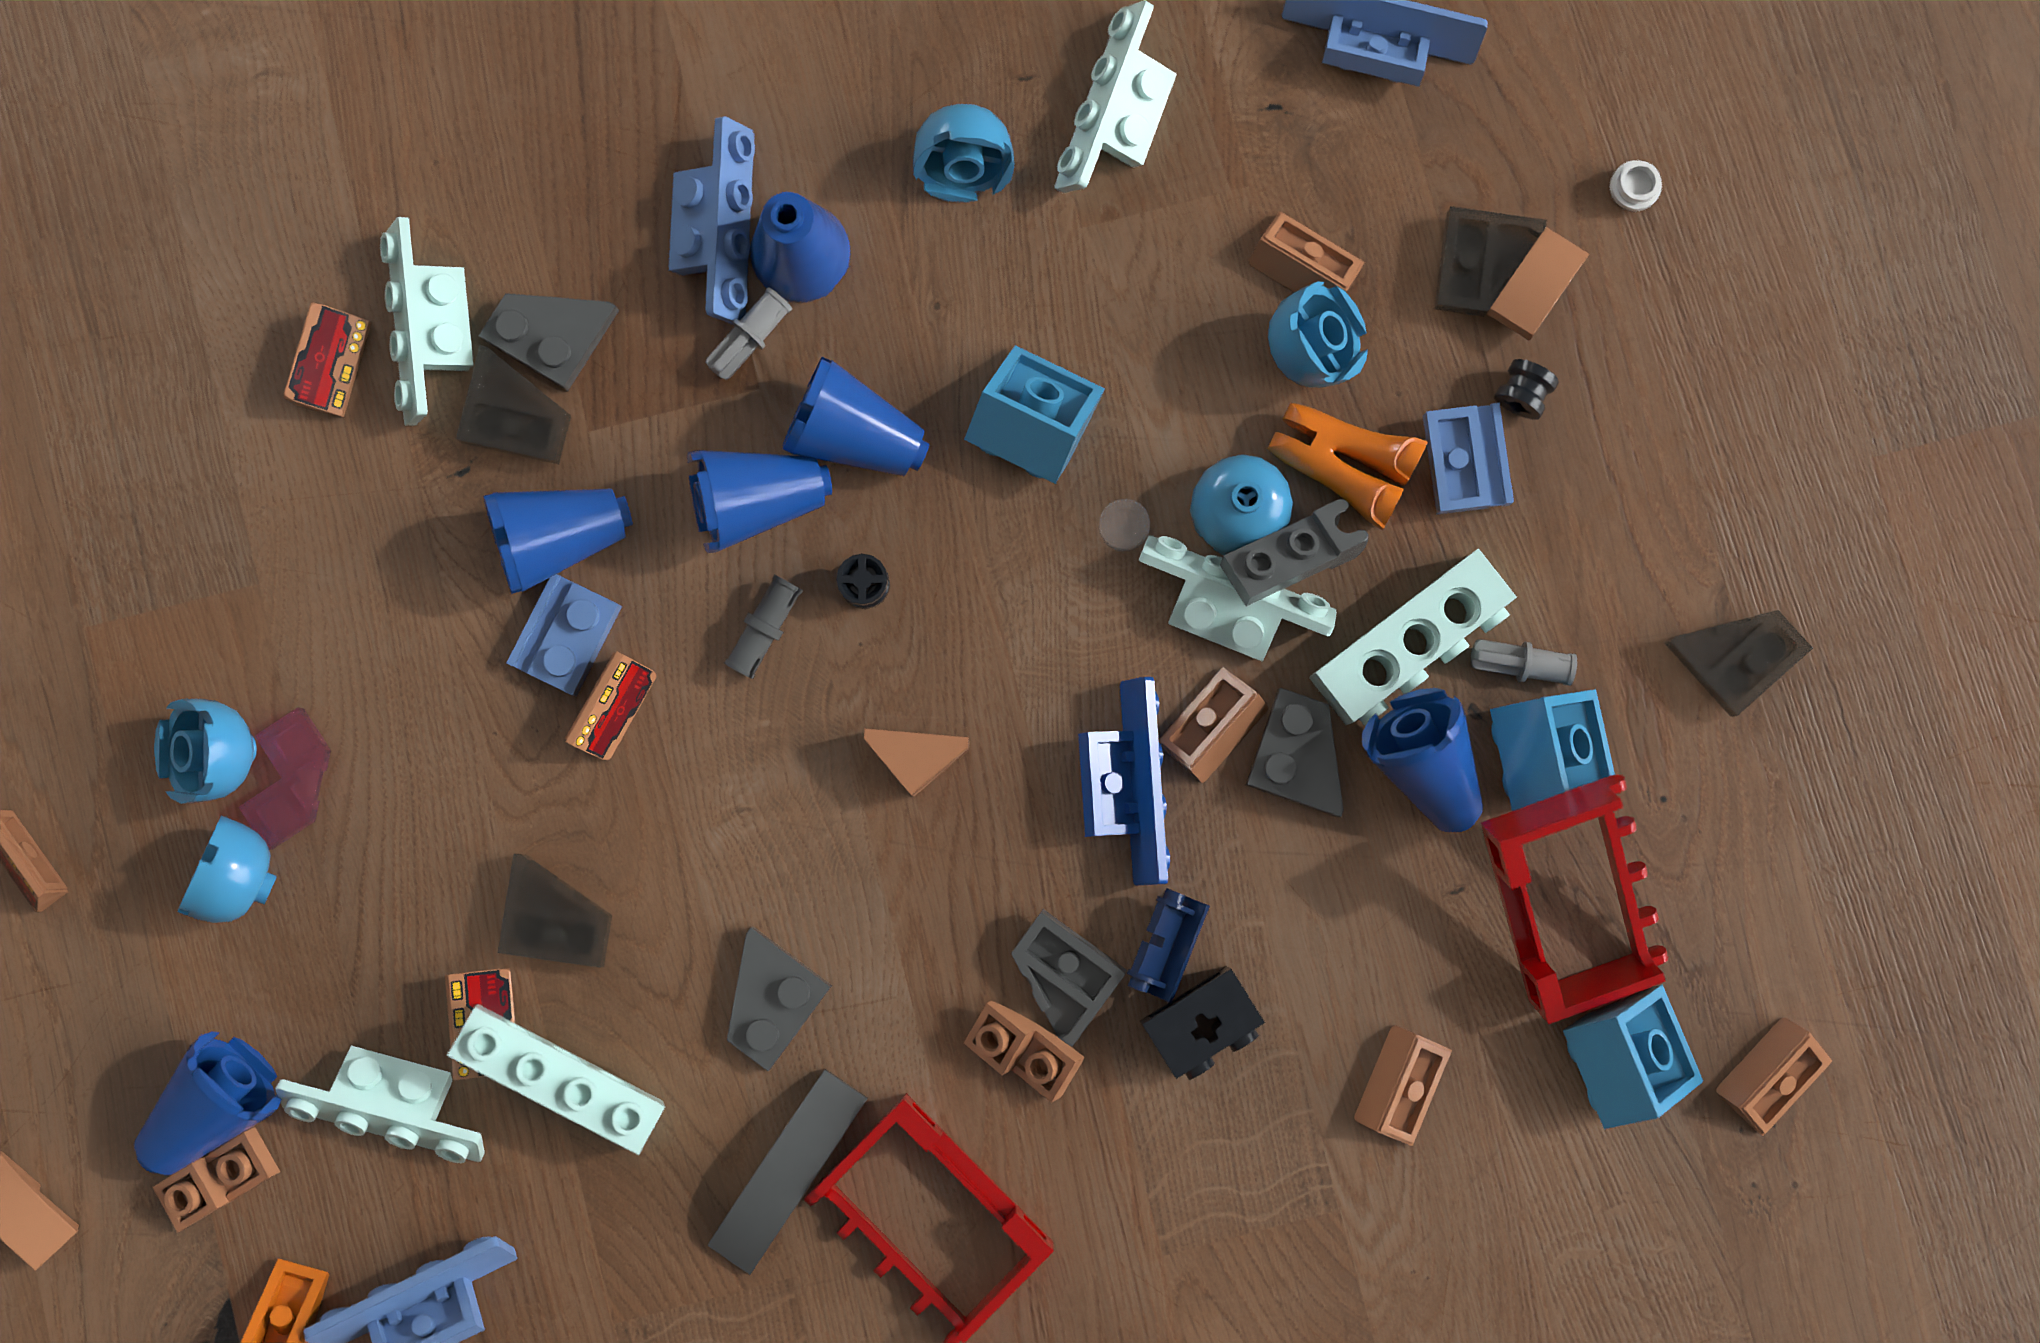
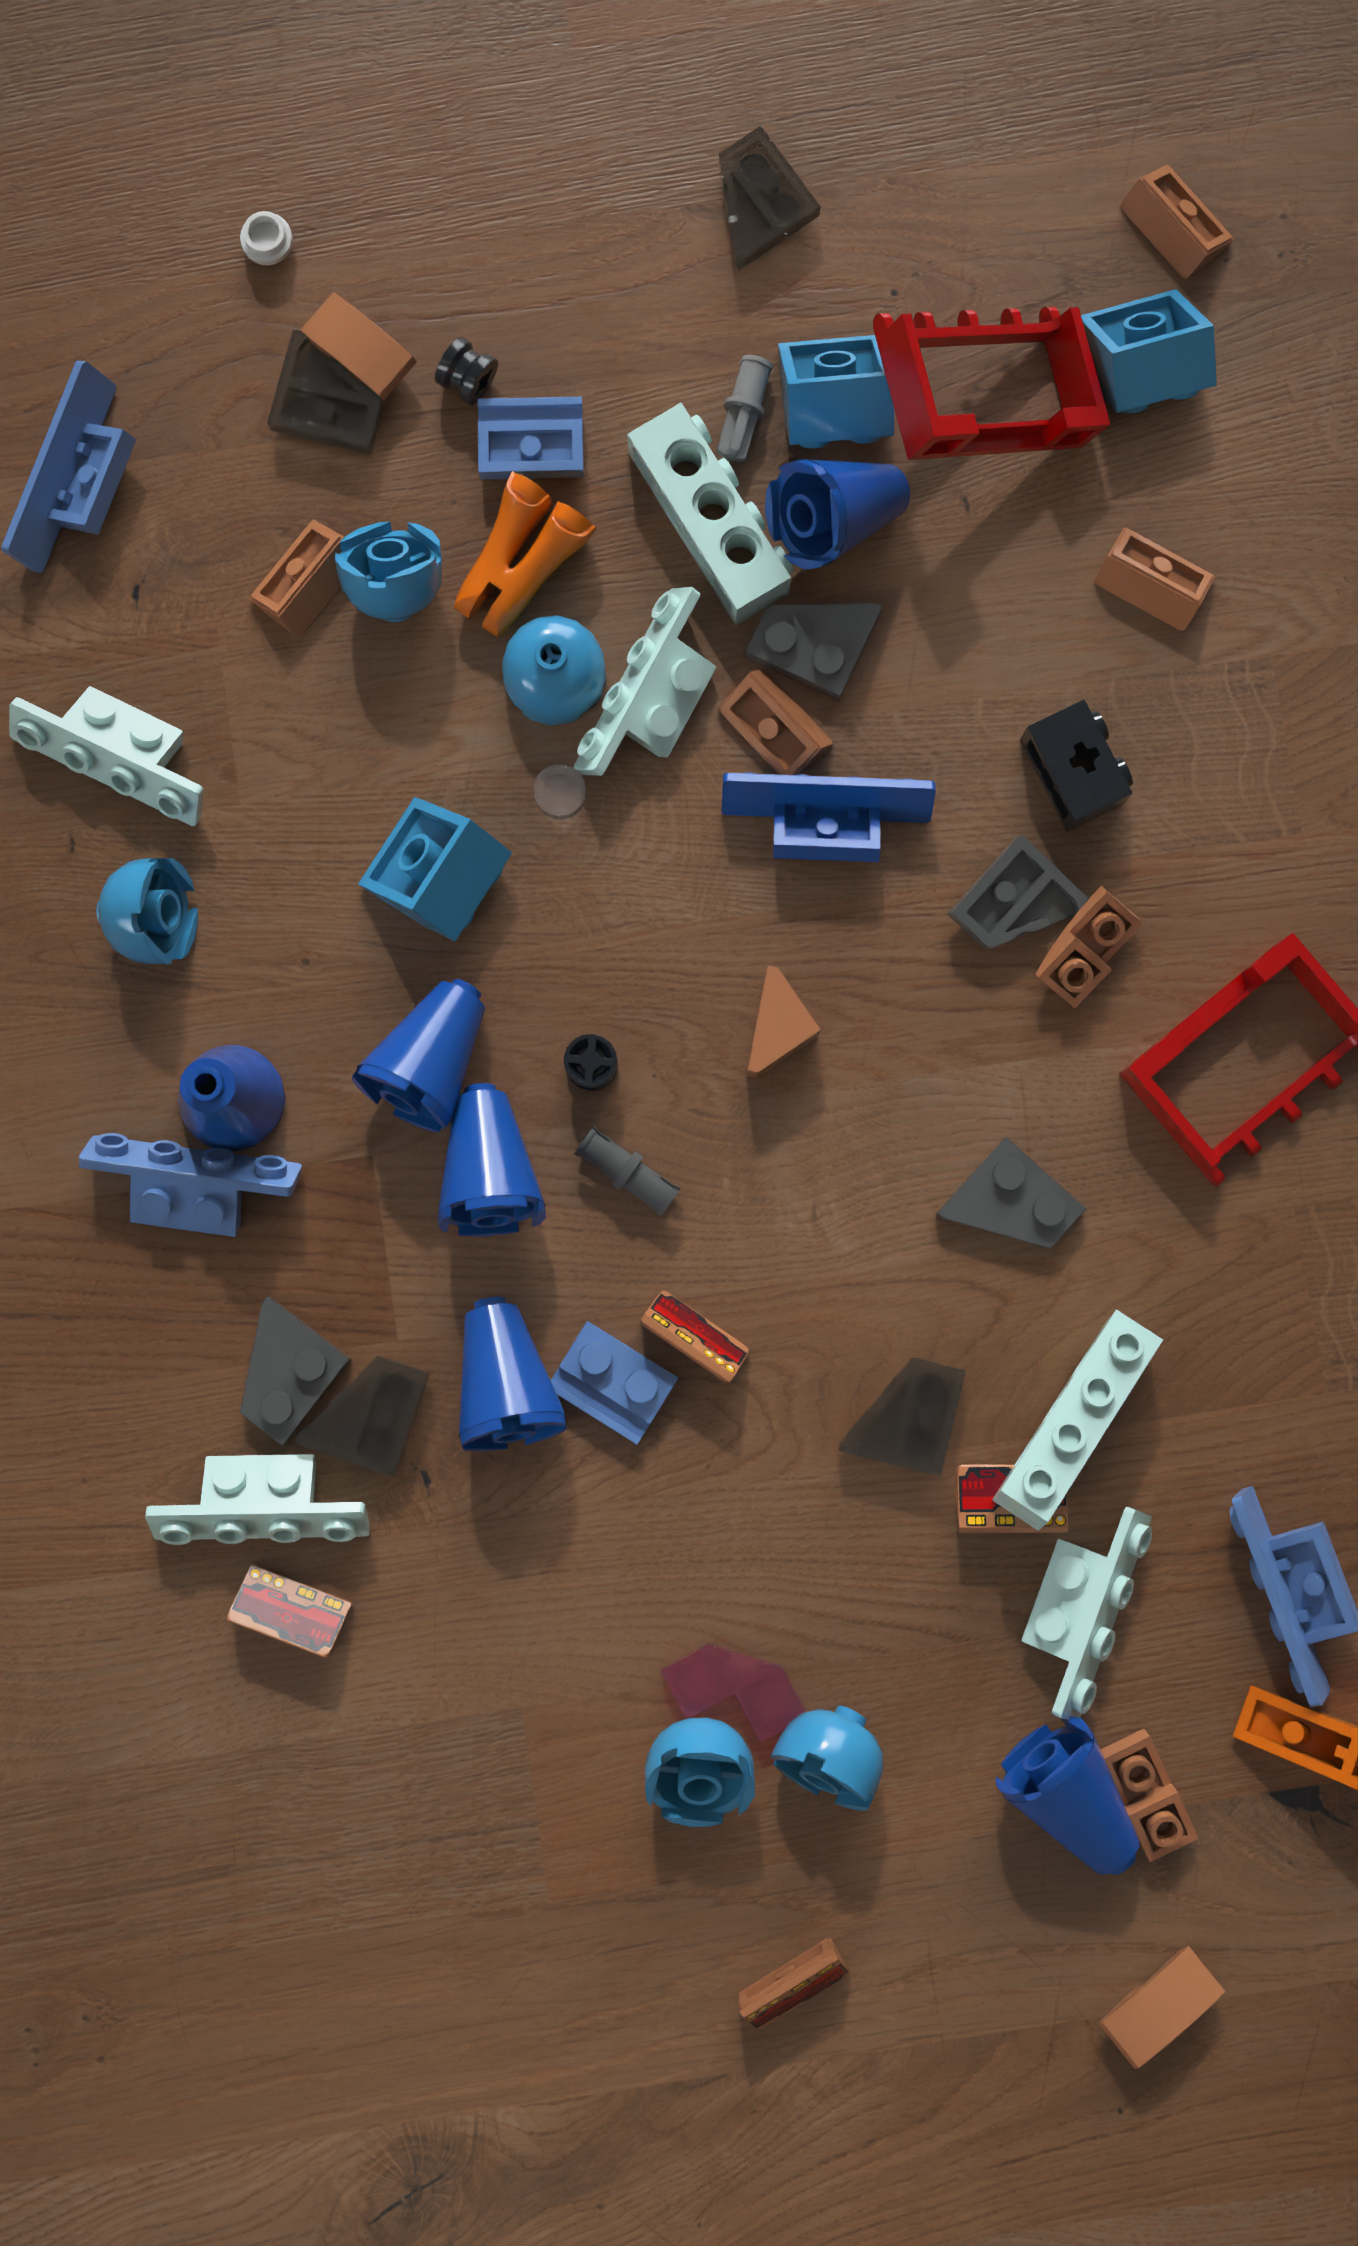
camera: 85 degrees left, 0 degrees up
light grey axle [706,287,792,380] -> none
dark grey slope [707,1069,868,1275] -> none
dark blue hinge [1127,888,1210,1003] -> none
dark grey plate [1220,499,1369,606] -> none

